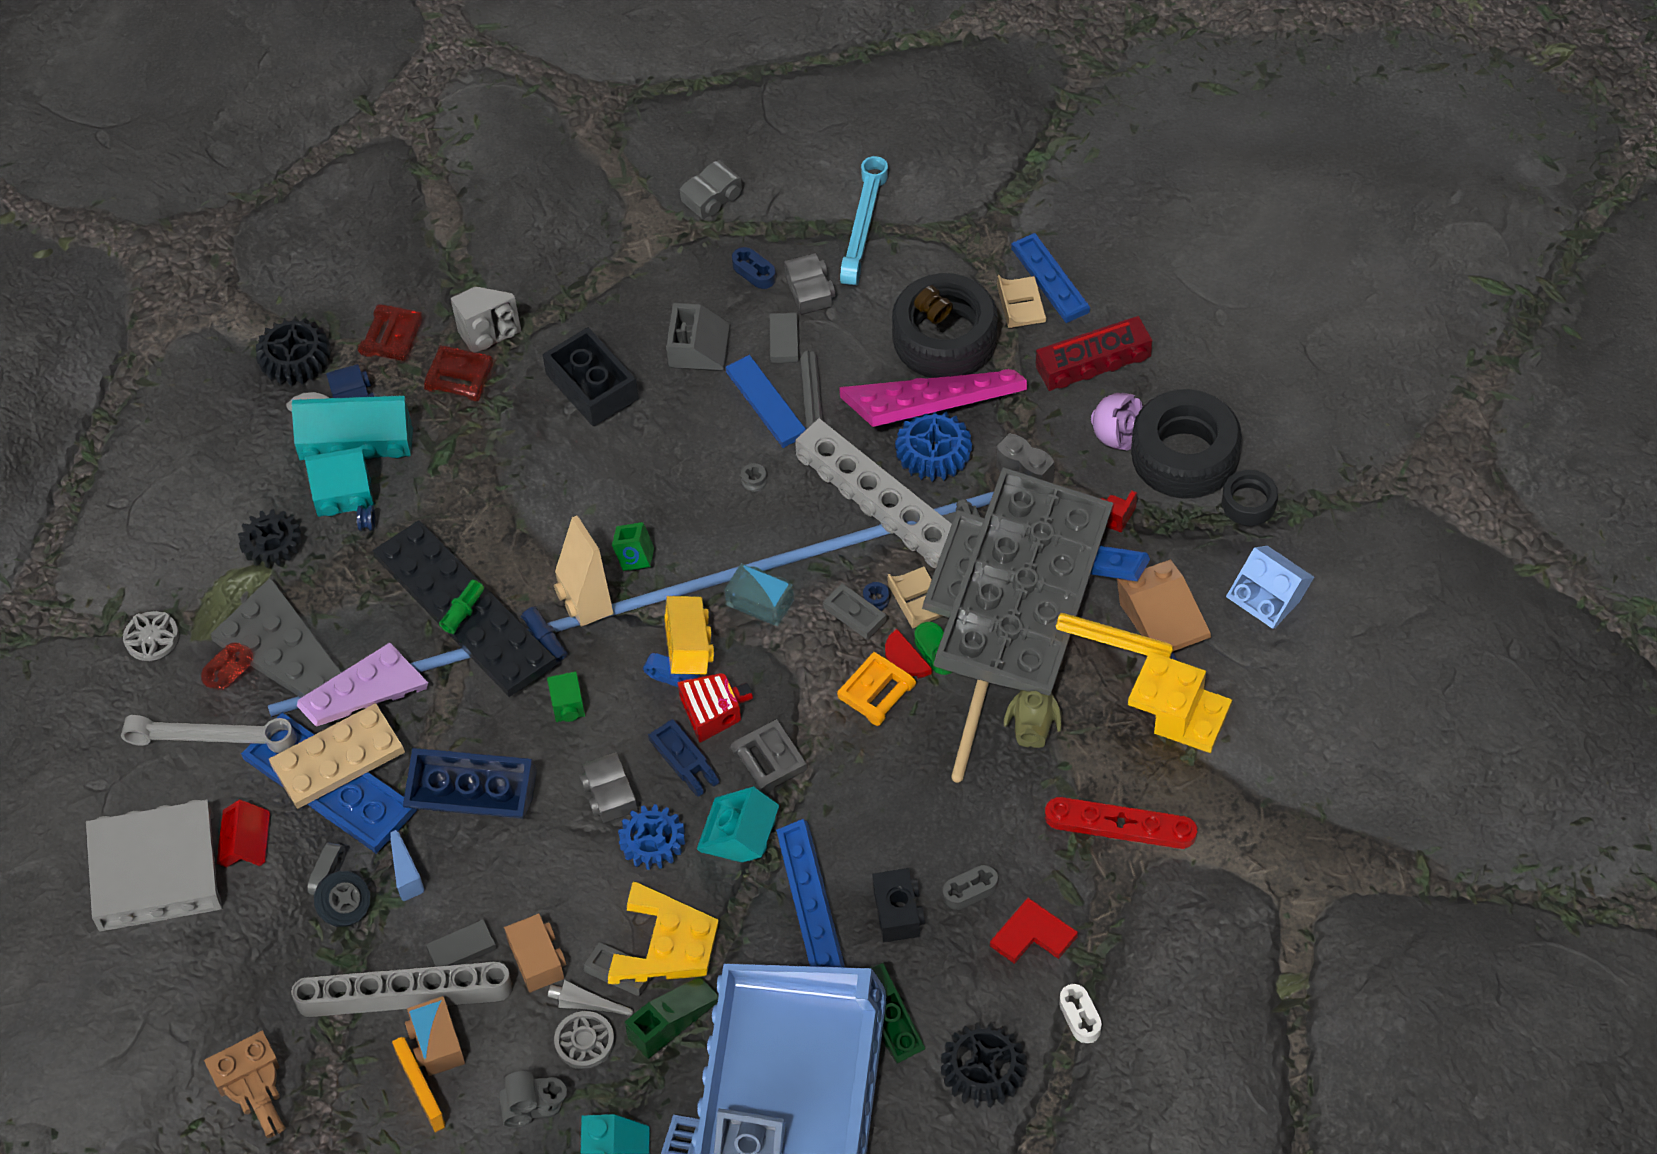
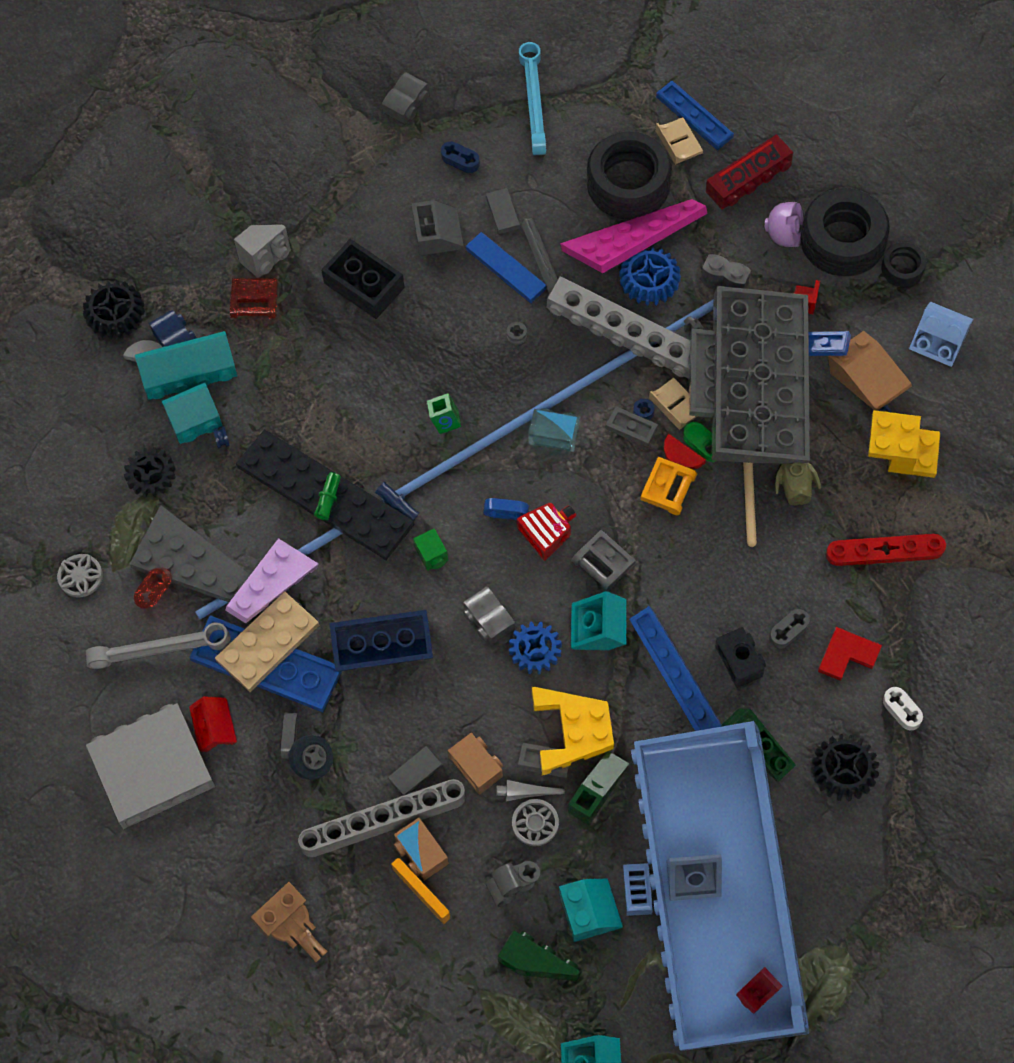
camera: 15 degrees left, 10 degrees up
clear red plate [358,304,422,361] -> none
medium blue slope [390,830,425,901] -> none
tan slope [554,516,614,627] -> none
dark blue hinge [648,719,719,797] -> none
yellow brick [664,596,714,674] -> none
flat silver brick [784,253,835,314] -> none
dark brown wheel [914,285,953,324] -> none
yellow axle [1056,613,1173,658] -> none

